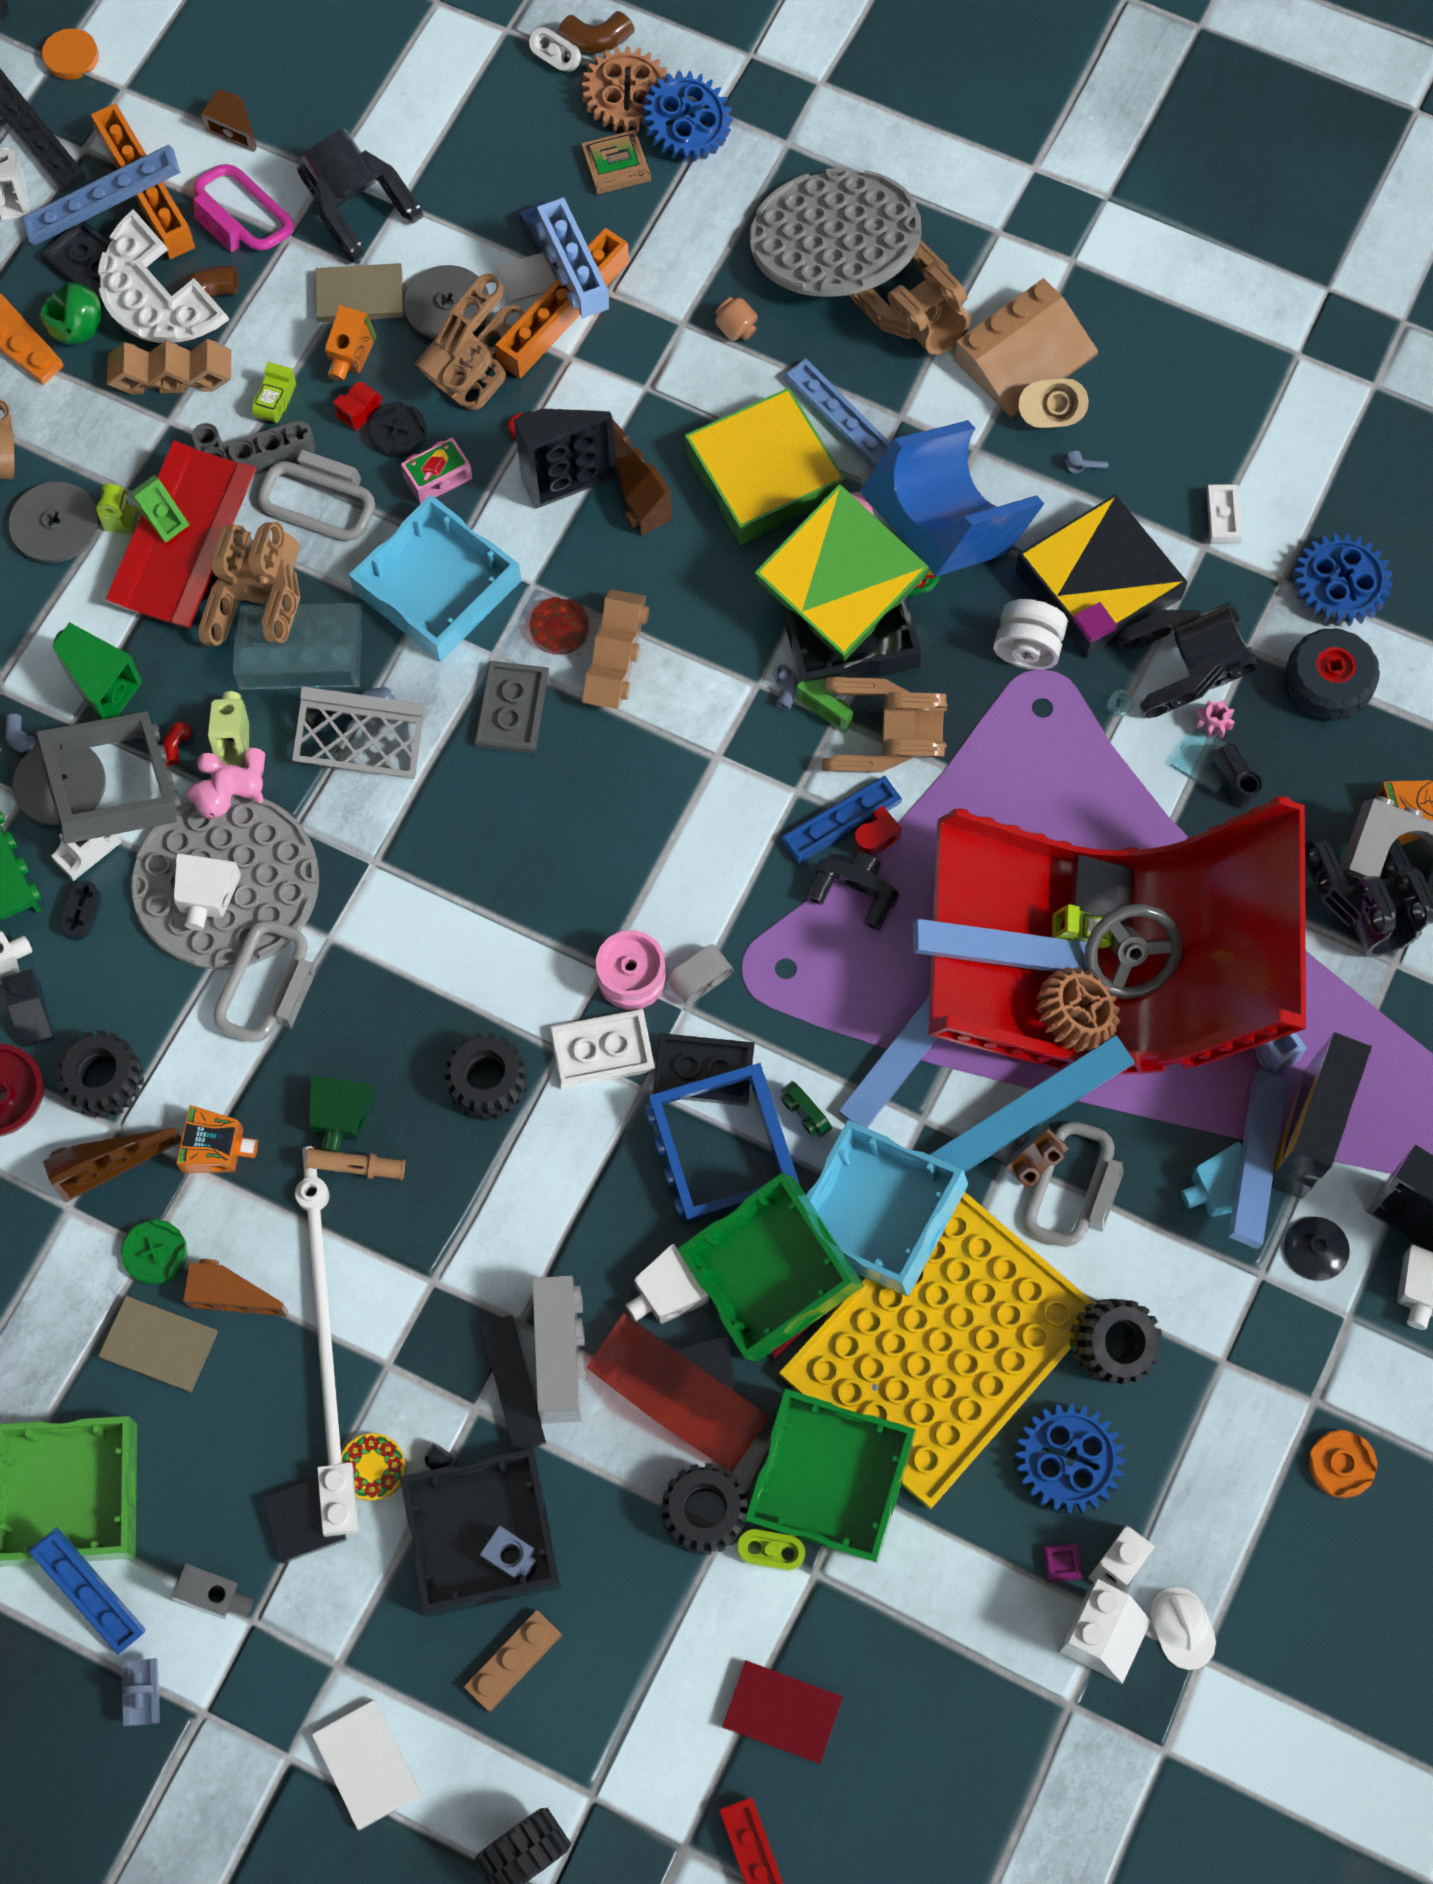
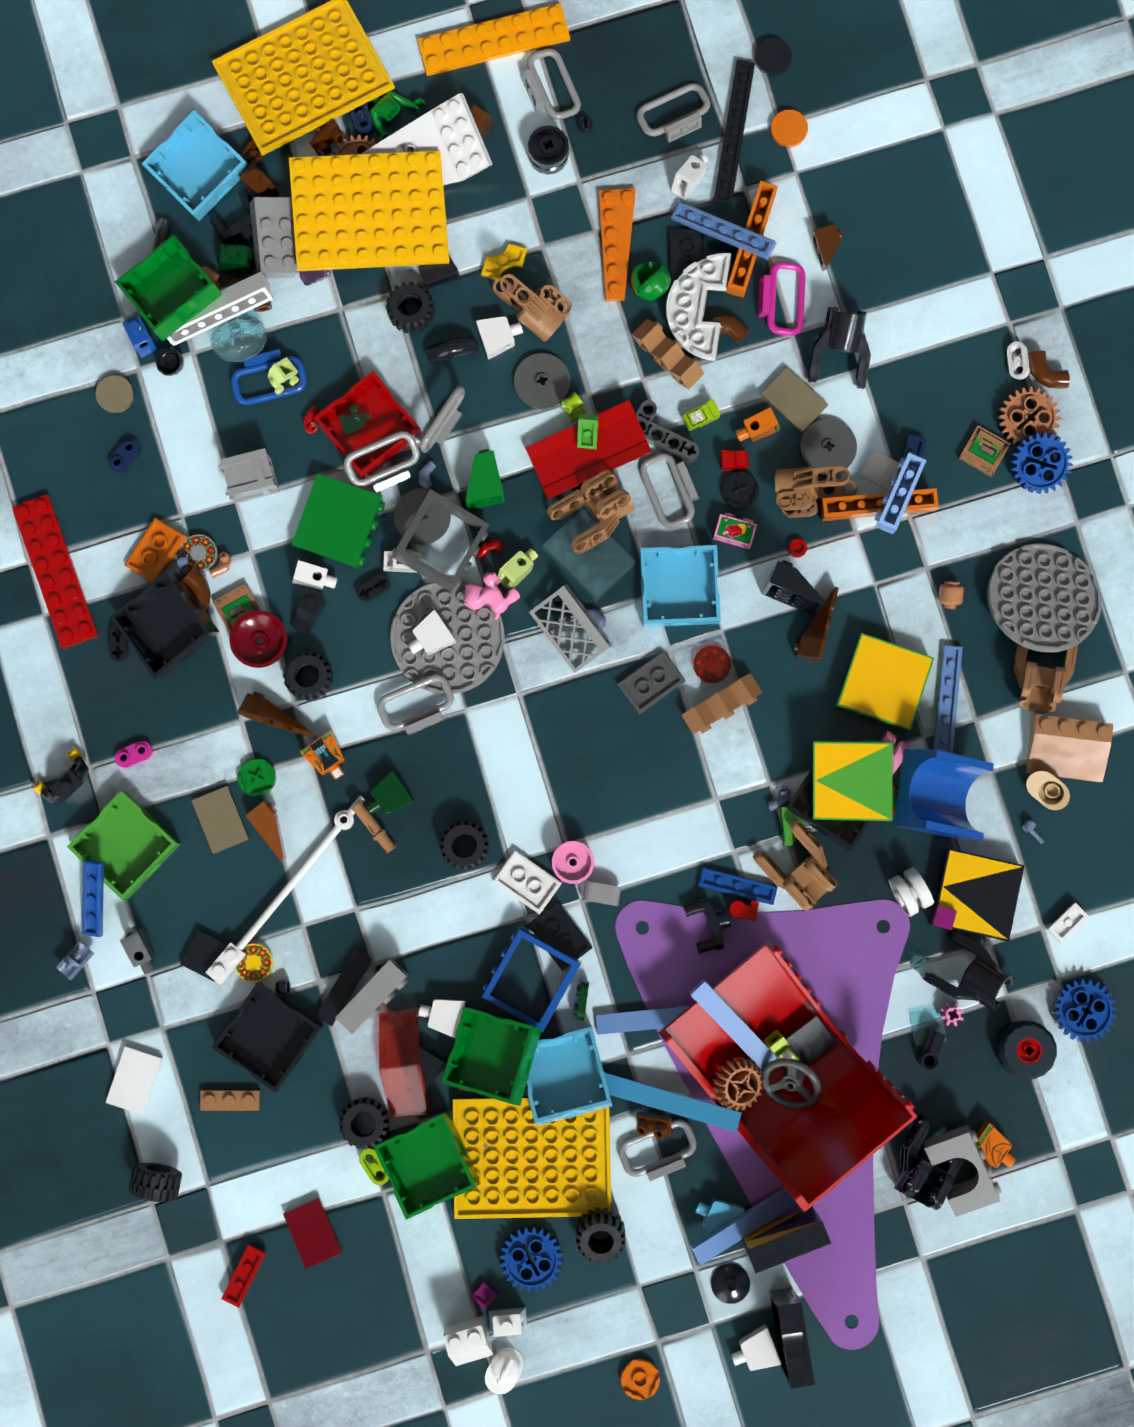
camera: 45 degrees right, 15 degrees up
sand blue brick [480,1526,536,1582] -> none

